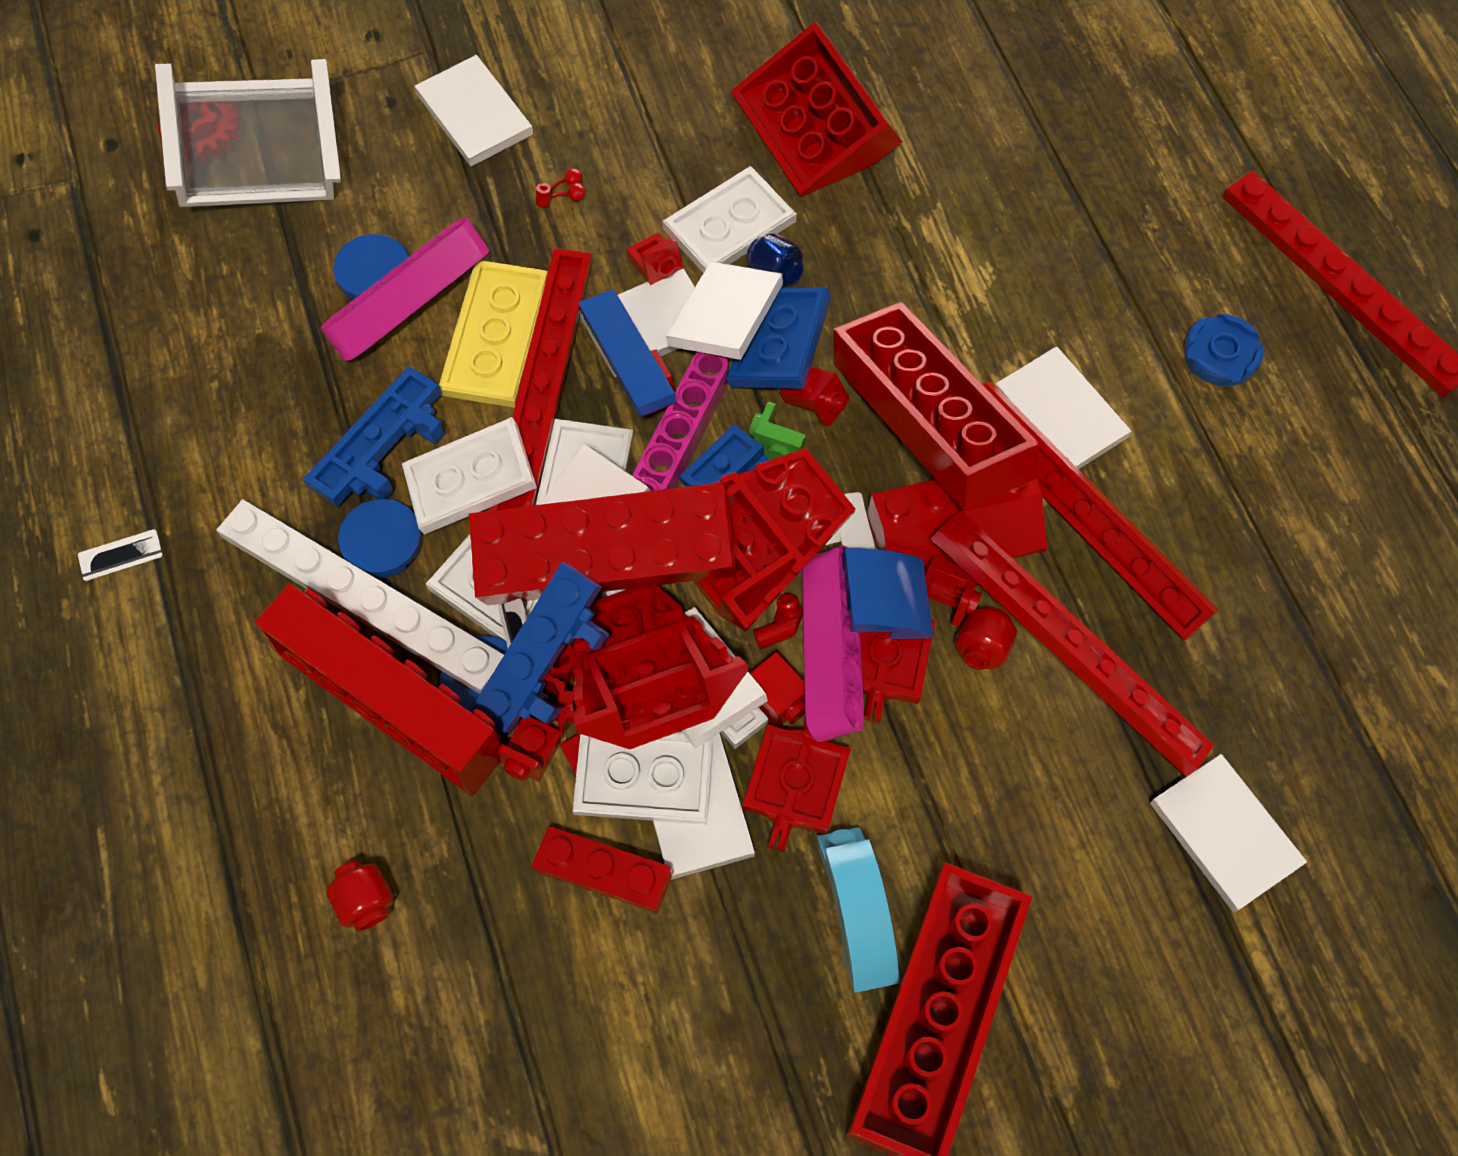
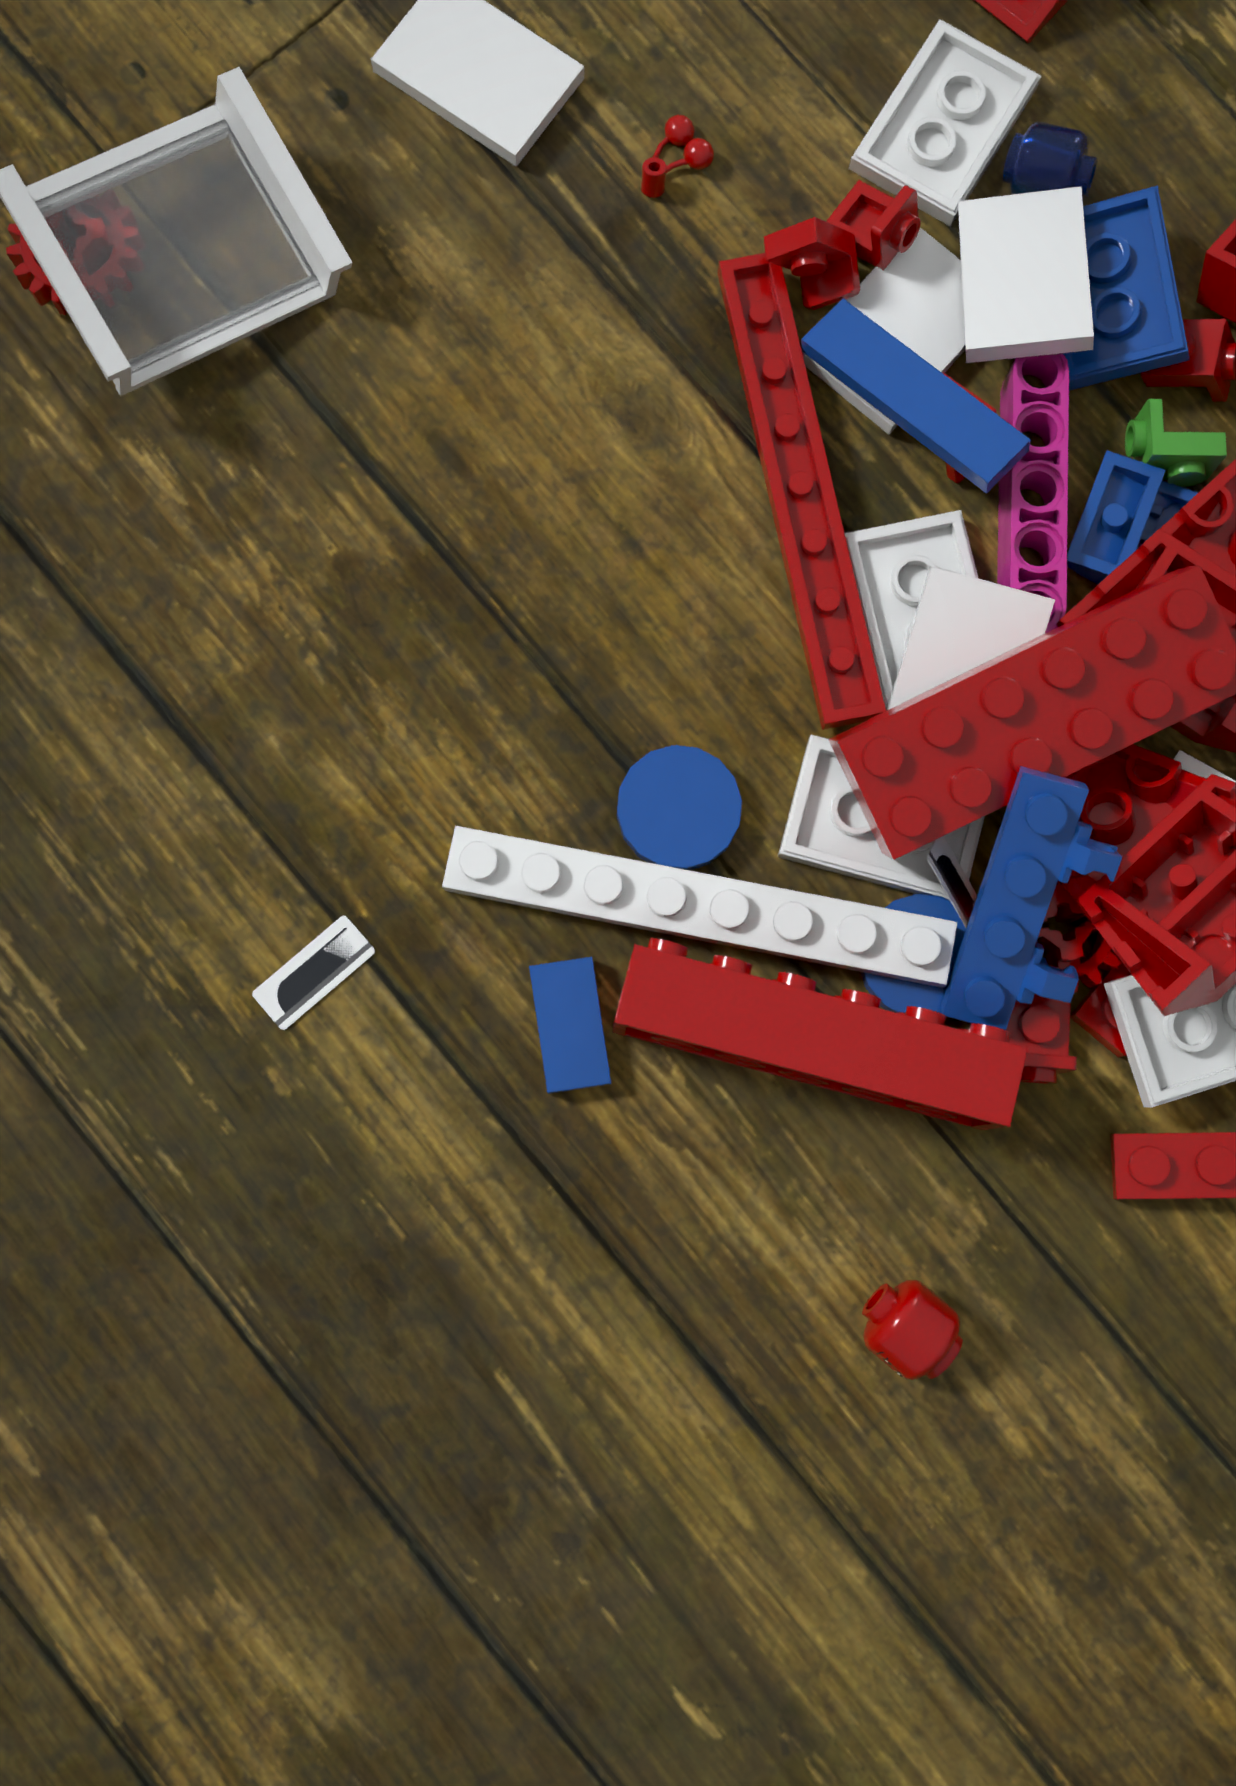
camera: 25 degrees left, 15 degrees up
blue hinge [303,366,445,507] -> none
dark pink beam [320,217,489,361] -> none
blue tile [333,234,408,300] -> none
white tile [402,417,537,535] -> none
light yellow tile [439,260,548,408] -> none
none -> blue tile [529,957,611,1094]
none -> red bracket [763,217,860,310]

